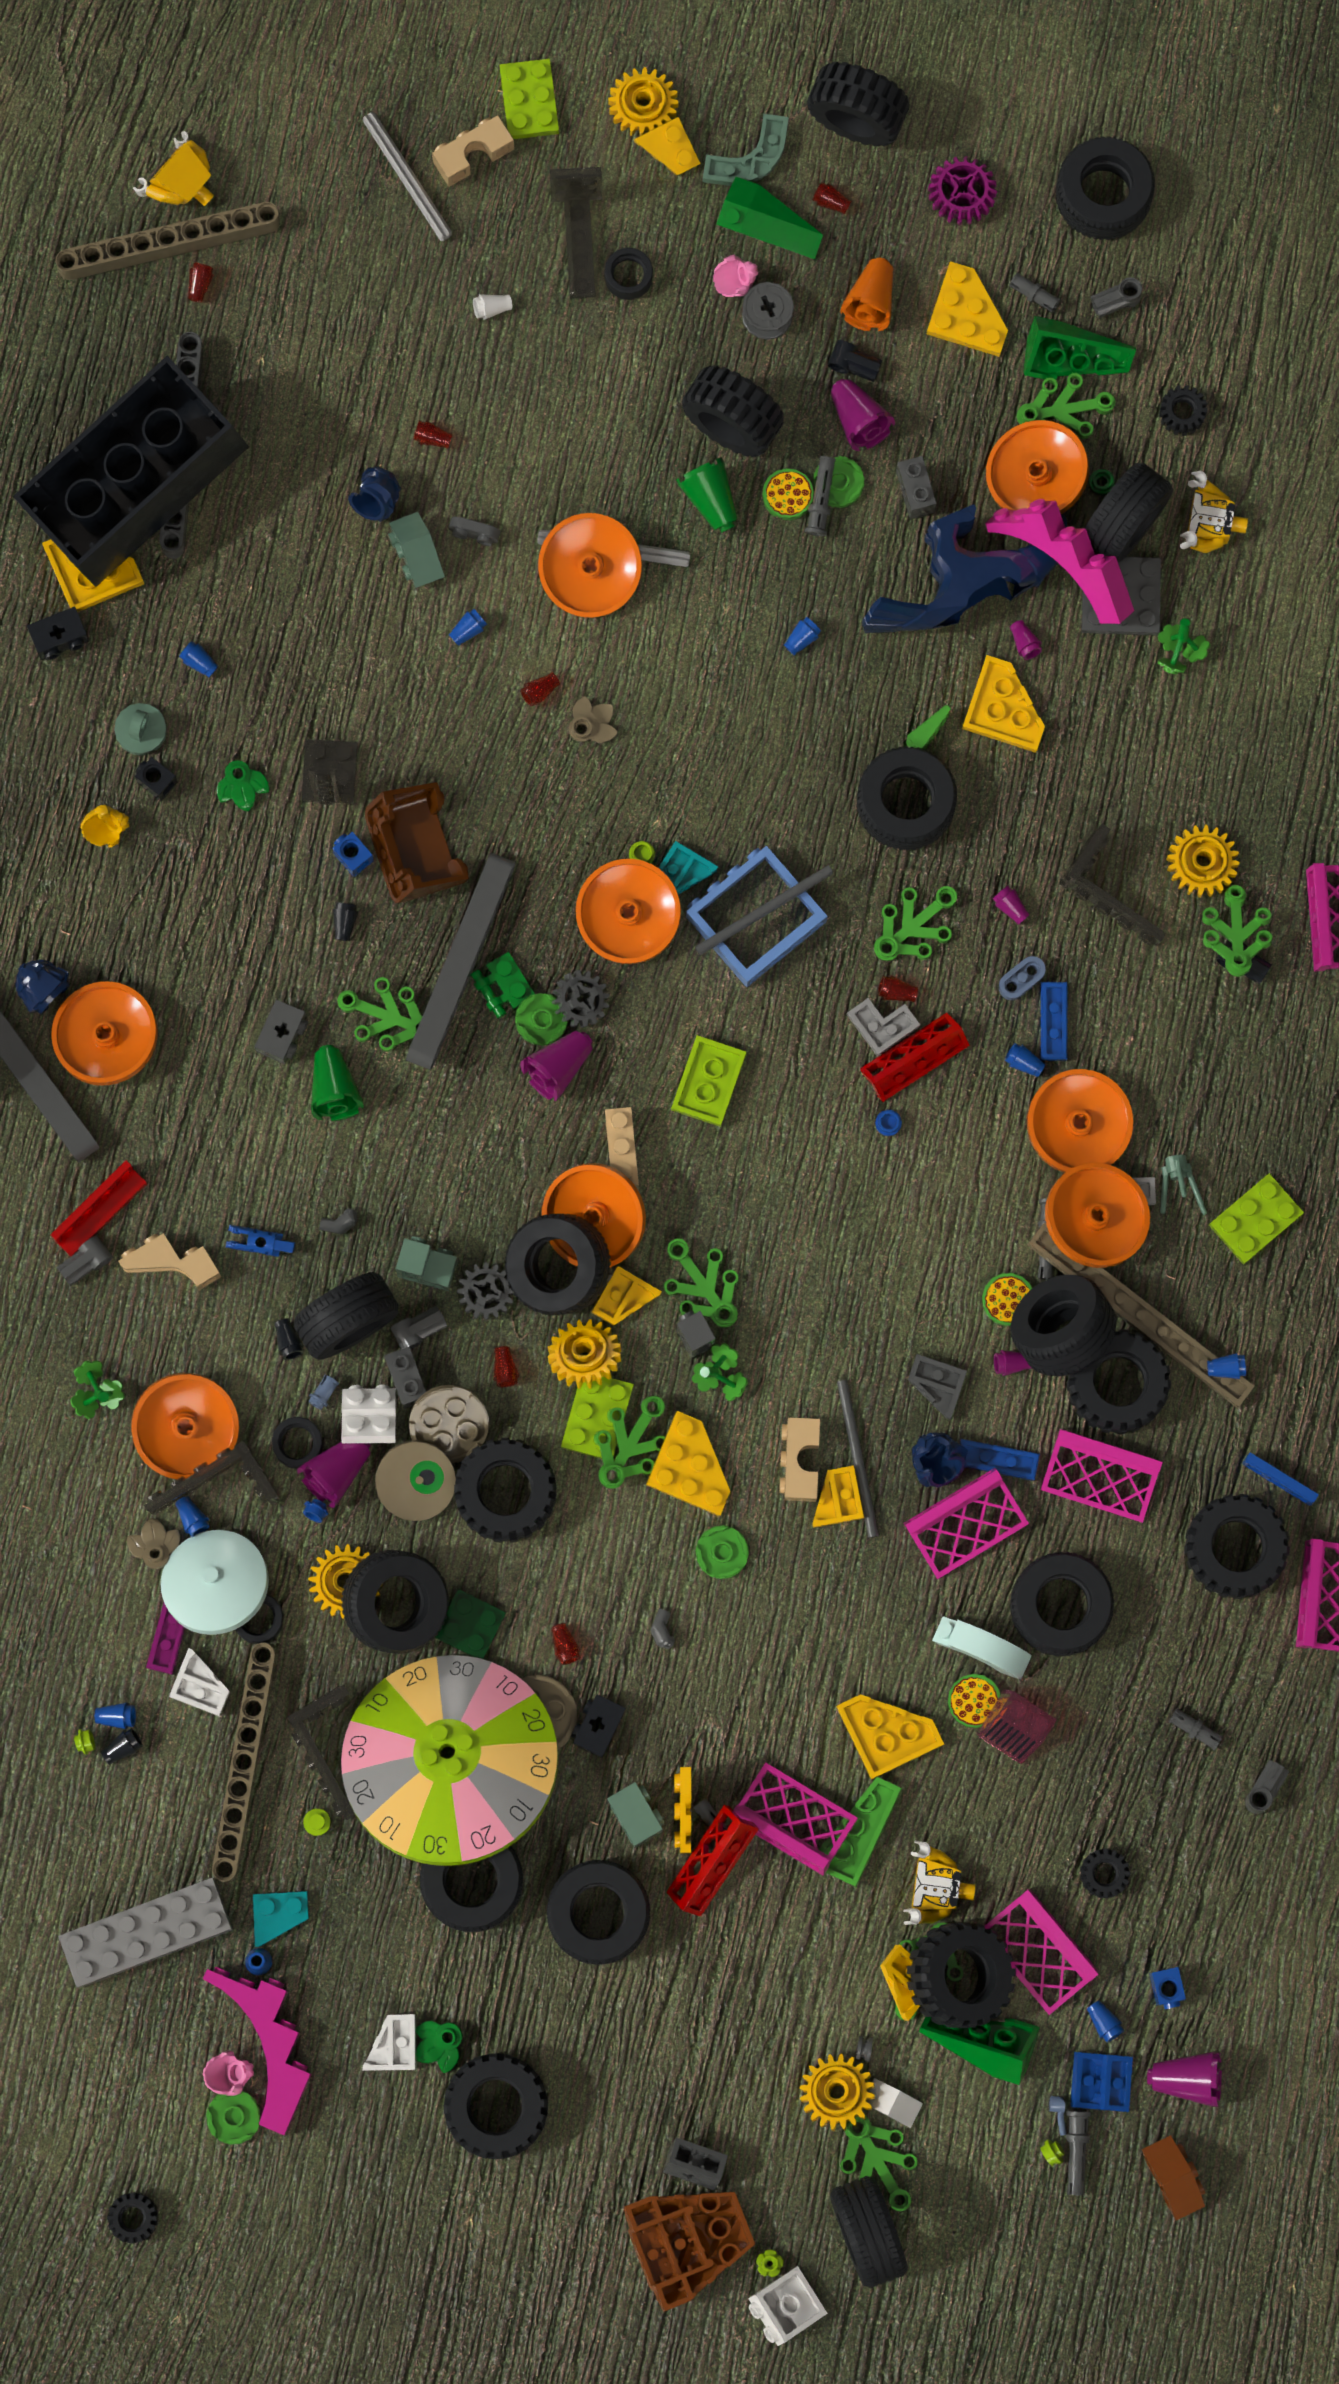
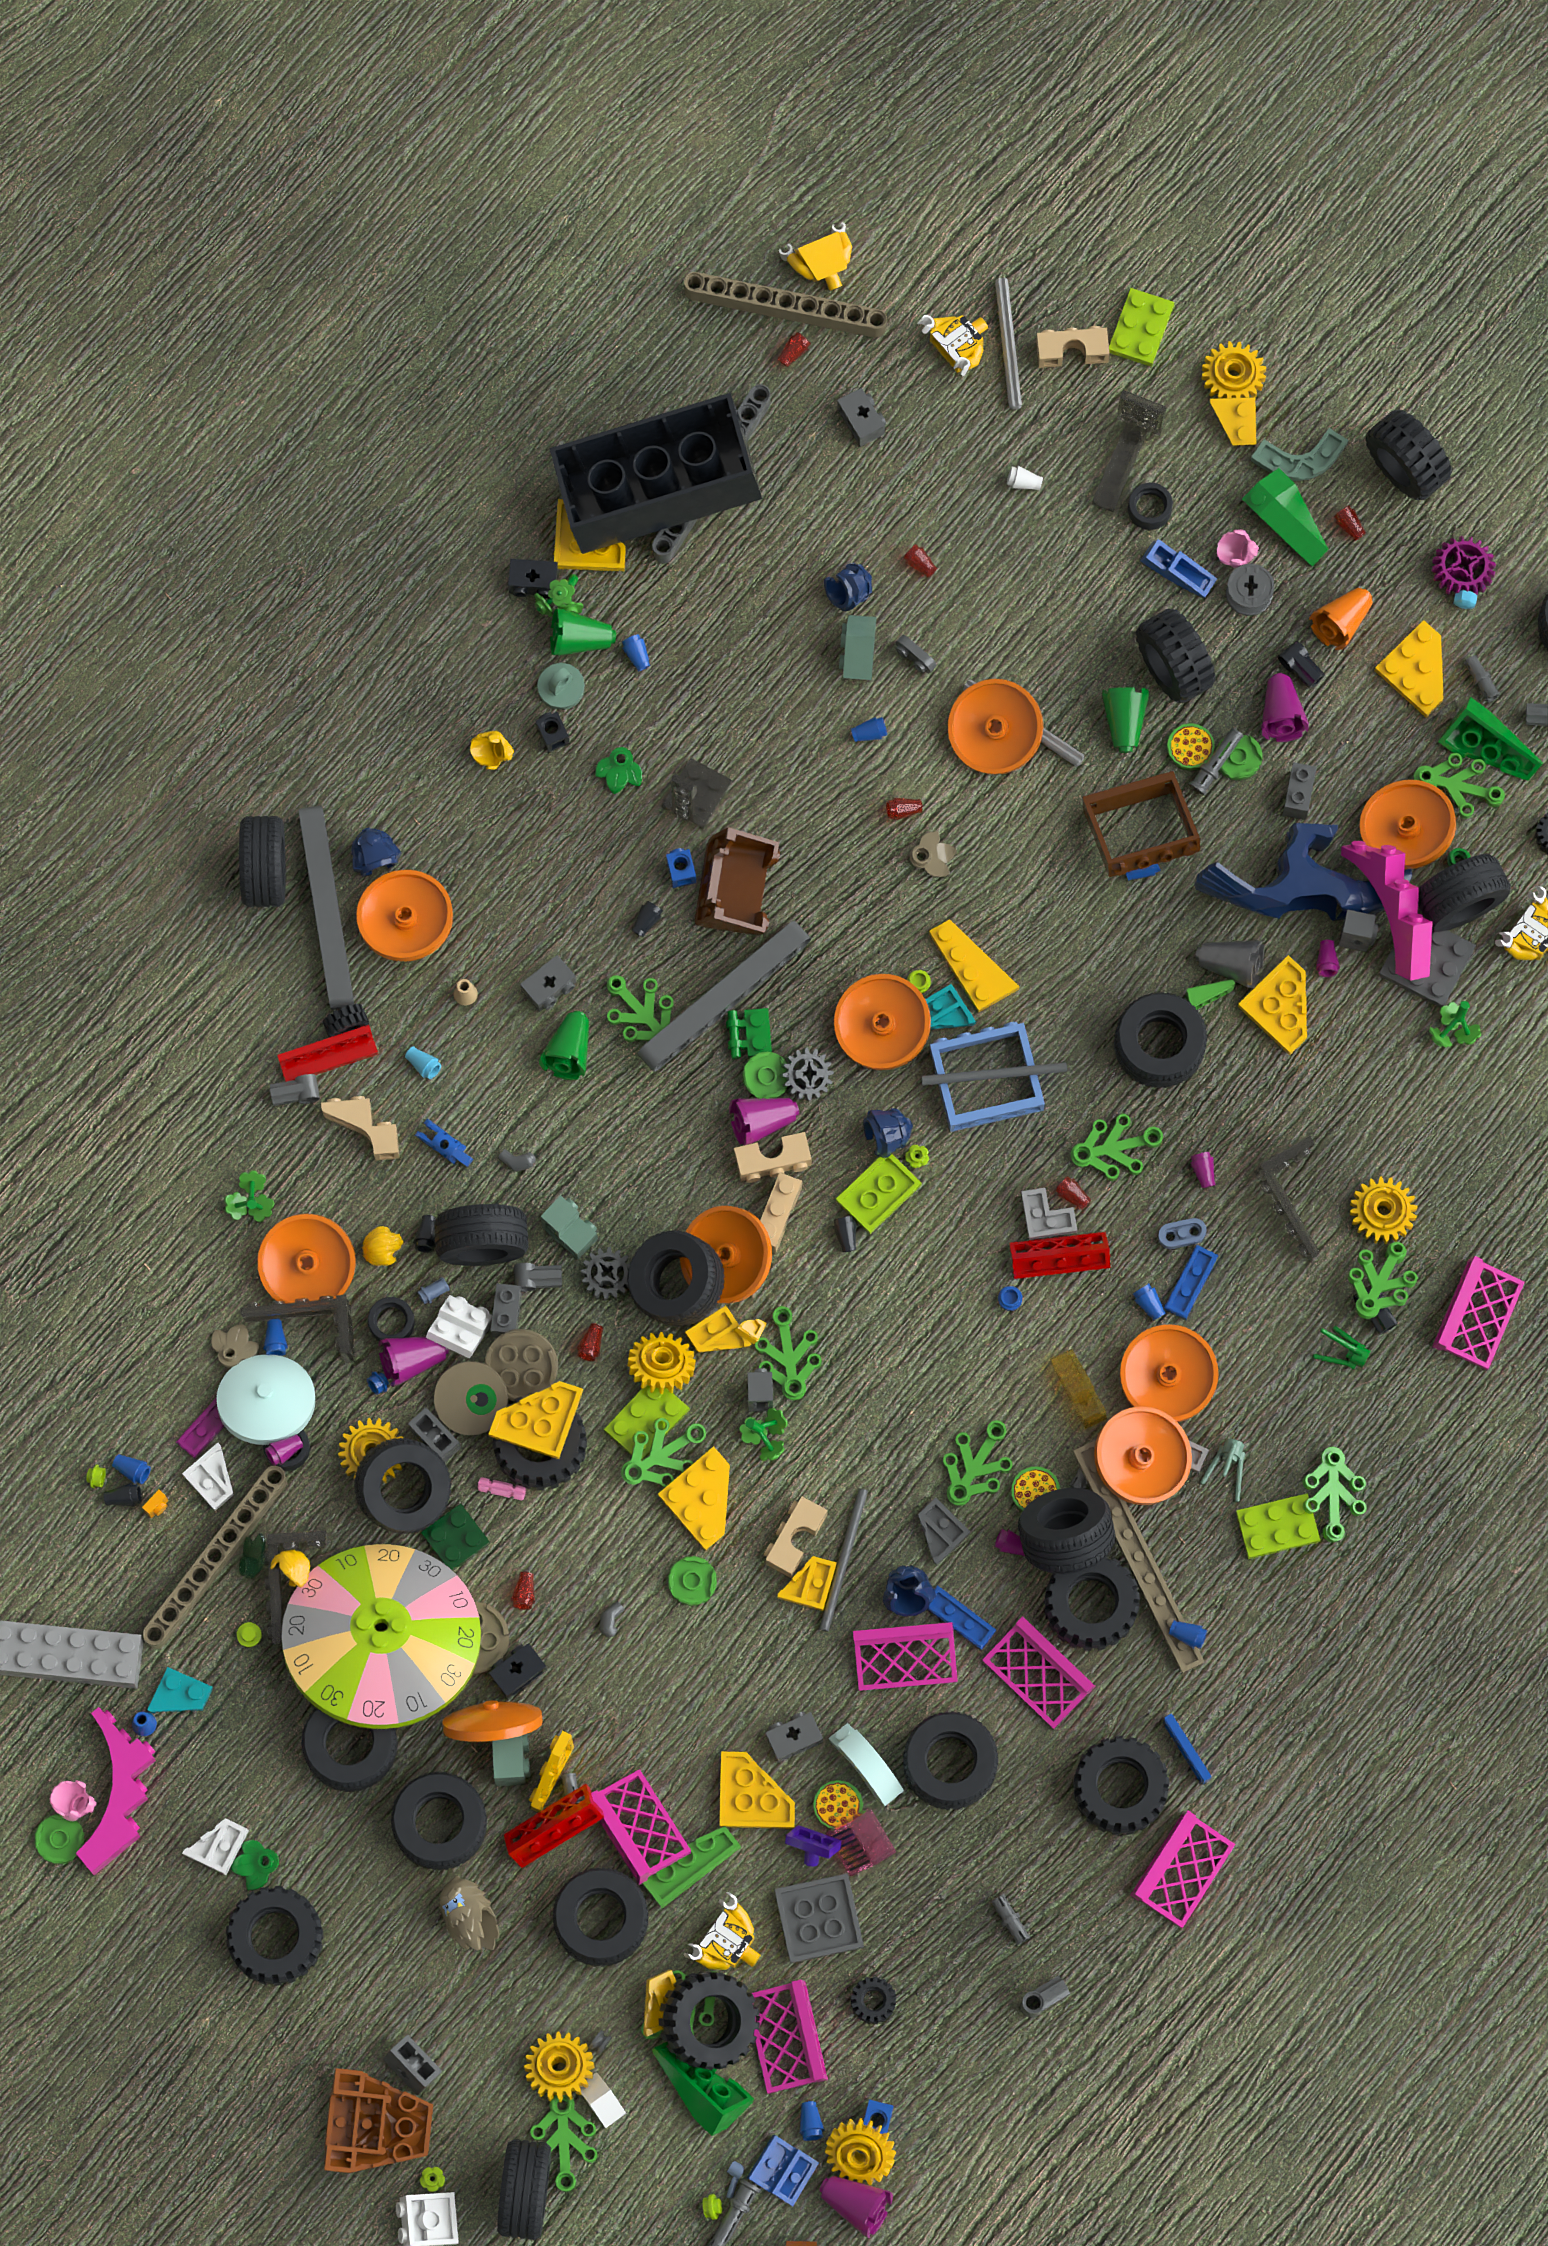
camera: 30 degrees right, 5 degrees down
none -> light orange plate [142,1490,168,1519]
none -> clear green plate [239,1533,266,1579]
none -> magenta cone [265,1434,303,1466]
none -> yellow hair [270,1550,310,1588]
none -> black tyre [322,1003,369,1038]
none -> yellow hair [362,1226,403,1266]
none -> medium azure cone [405,1046,441,1079]
none -> dark grey brick [408,1408,461,1462]
none -> dark tan head [439,1875,499,1951]
none -> orange dish [442,1701,543,1742]
none -> tan cone [454,979,478,1005]
none -> bright pink axle [478,1477,526,1500]
none -> yellow plate [489,1381,583,1459]
none -> bright green plant [534,574,584,617]
none -> green cone [550,609,616,656]
none -> black tyre [552,1867,648,1967]
none -> tan arch [734,1132,812,1183]
none -> yellow tile [734,1319,767,1344]
none -> dark grey brick [765,1711,823,1763]
none -> dark grey plate [774,1873,864,1964]
none -> dark purple tile [785,1825,842,1867]
none -> yellow gear [825,2118,896,2185]
none -> black cone [832,1216,857,1253]
none -> dark grey brick [837,388,886,447]
none -> dark blue helmet [863,1108,913,1158]
none -> lime plate [905,1145,929,1168]
none -> torso [917,315,988,376]
none -> yellow wing [929,919,1020,1013]
none -> bright green plant [943,1420,1013,1506]
none -> clear yellow slope [1050,1349,1107,1429]
none -> reddish brown window [1082,771,1200,877]
none -> blue slope [1140,539,1217,598]
none -> flat silver cone [1196,940,1264,988]
none -> plant [1302,1447,1367,1543]
none -> green plant [1313,1326,1371,1369]
none -> dark grey brick [1339,910,1379,952]
none -> medium azure tile [1453,590,1477,609]

